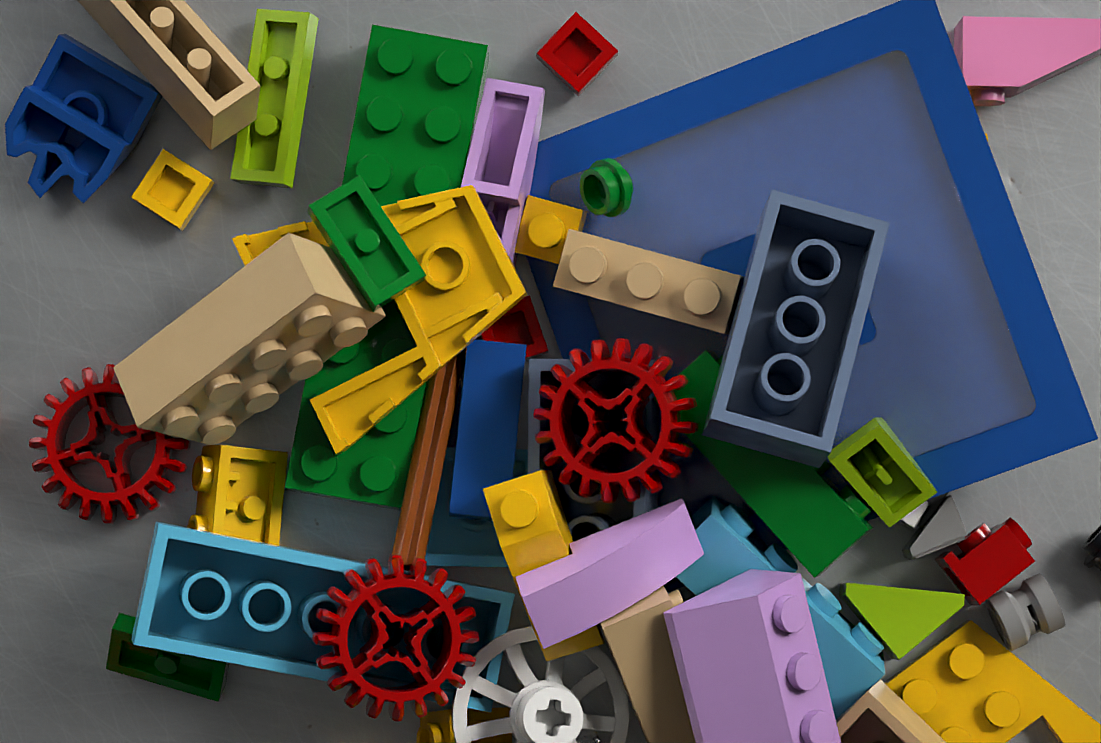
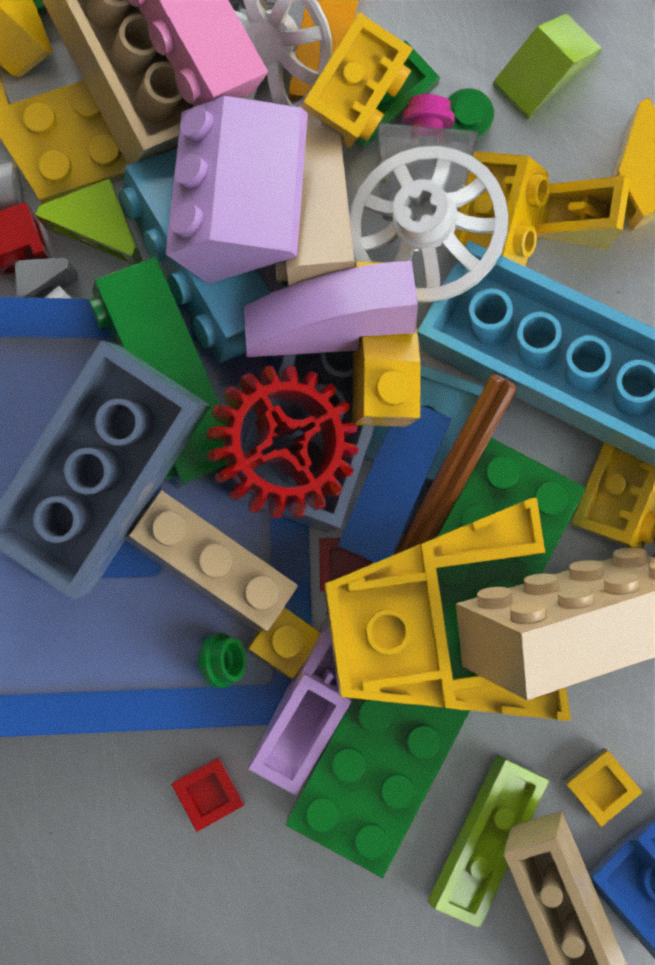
camera: 155 degrees left, 0 degrees up
green plate [307,175,426,312] -> none
red gear [313,554,479,721] -> none
lime slope [828,417,937,528] -> none

